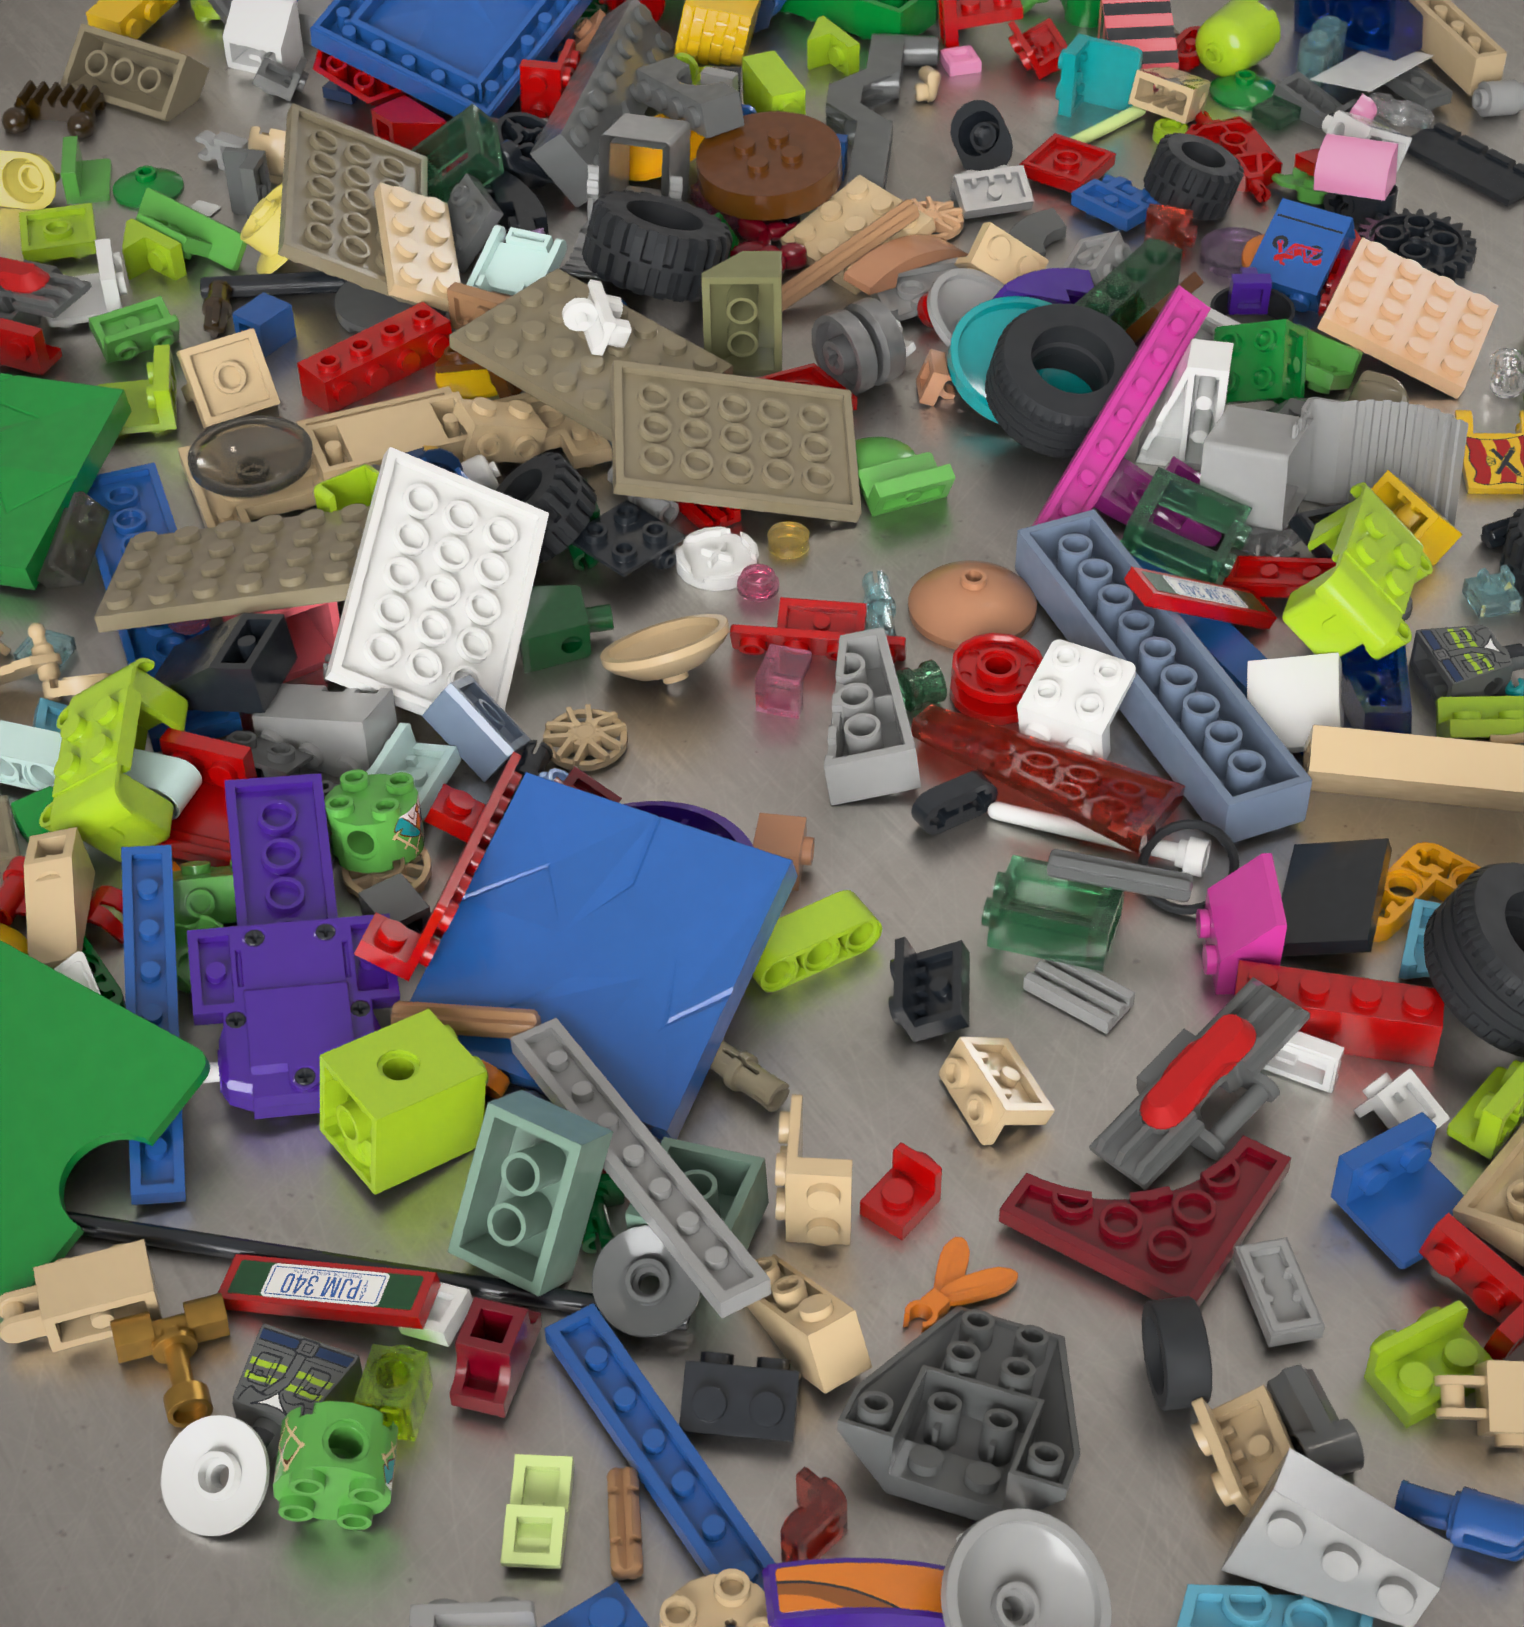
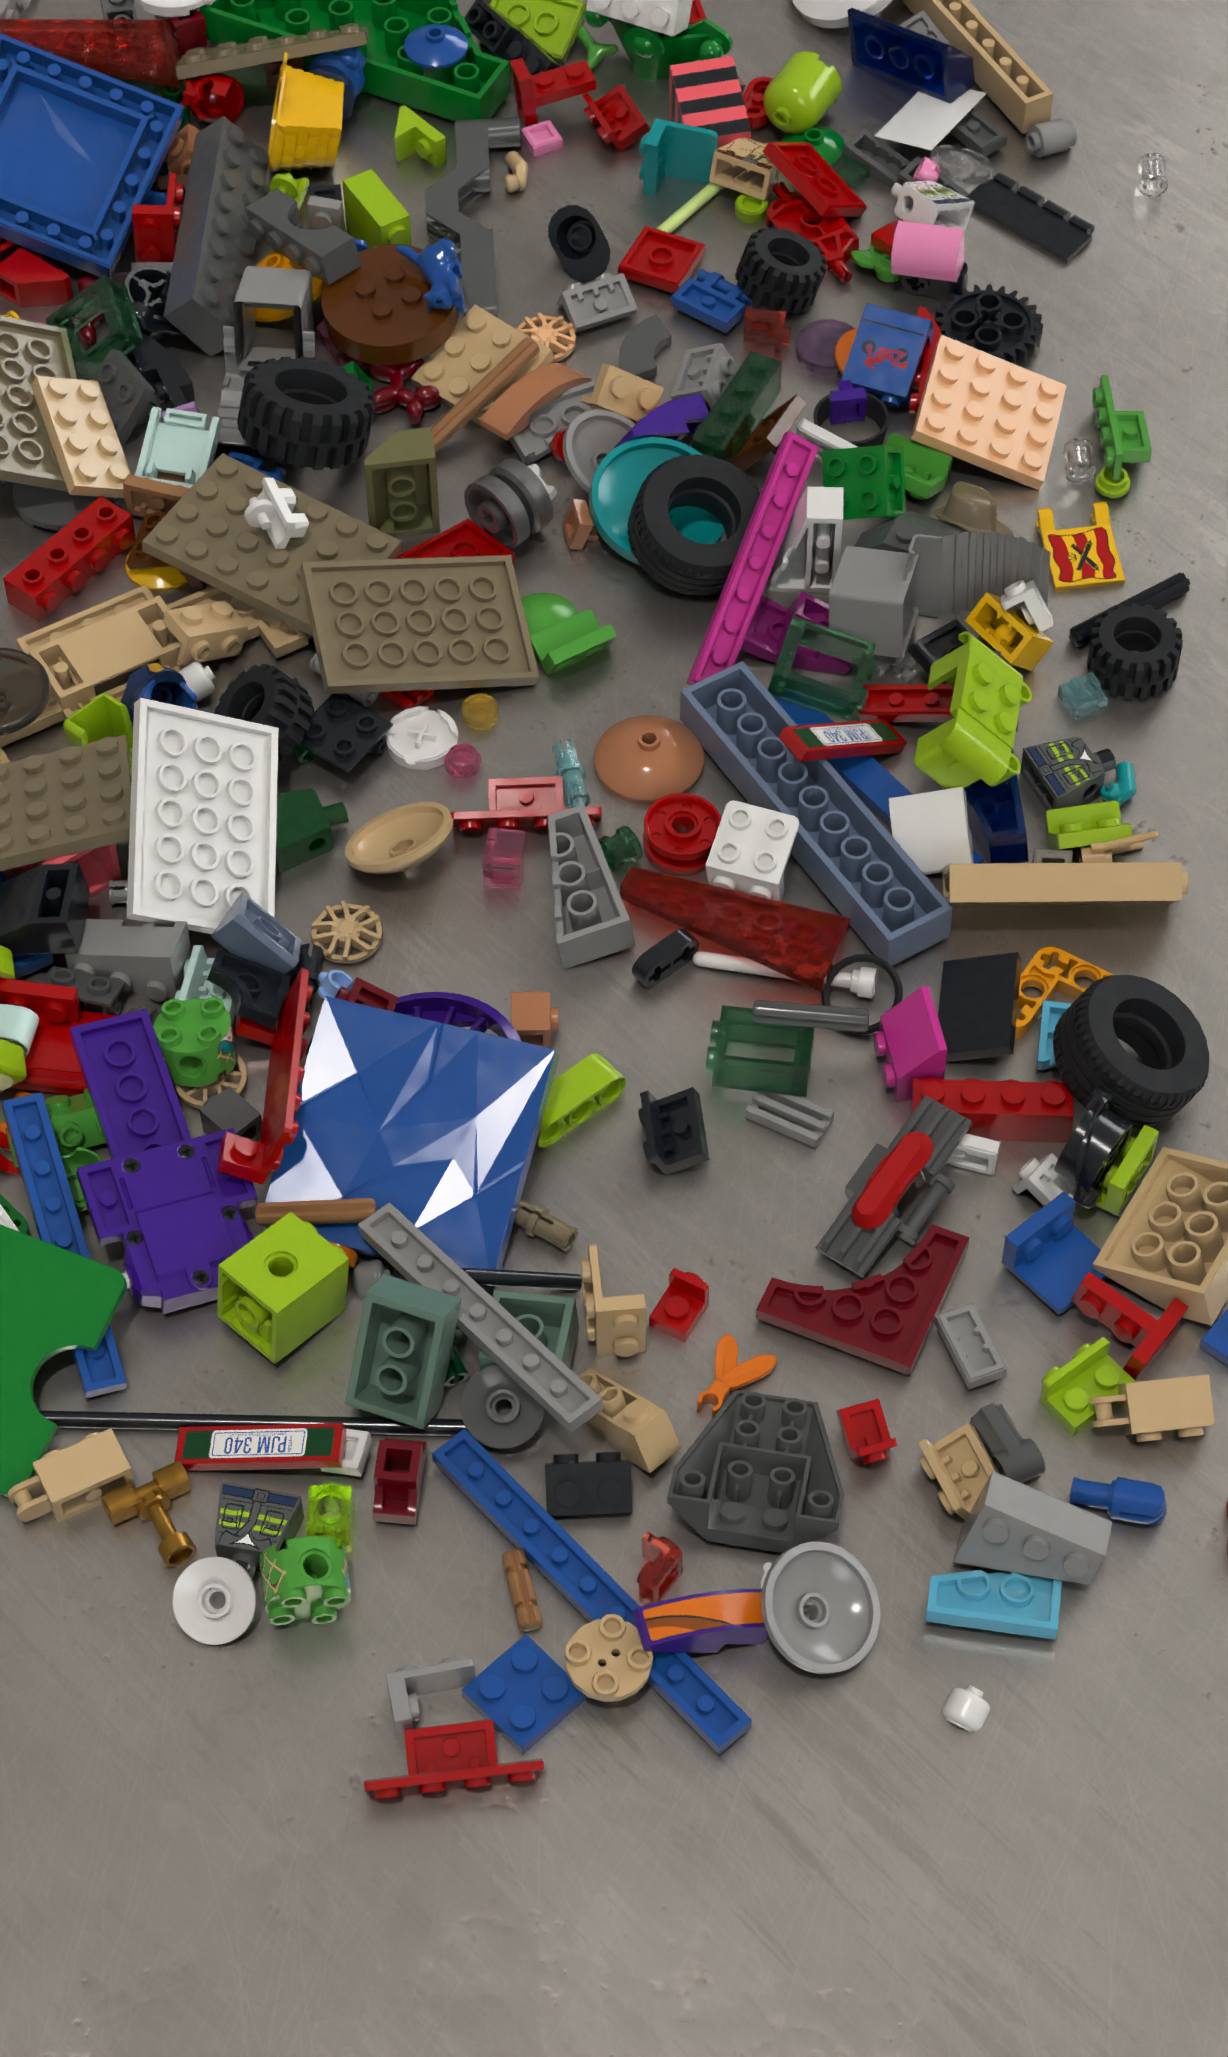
camera: 10 degrees left, 10 degrees up
yellowish green slope [500,1454,575,1569] -> none
tan bracket [939,1037,1055,1145] -> none
black tyre [1141,1296,1212,1411] -> none
clear light blue brick [1296,16,1347,88] -> none
none -> black tile [207,949,291,1029]
none -> blue animal [396,238,466,313]
none -> black bar [462,1268,582,1290]
none -> red tile [762,142,867,217]
none -> red bracket [836,1398,898,1464]
none -> white bracket [1001,580,1053,632]
none -> black piece [1054,1088,1133,1209]

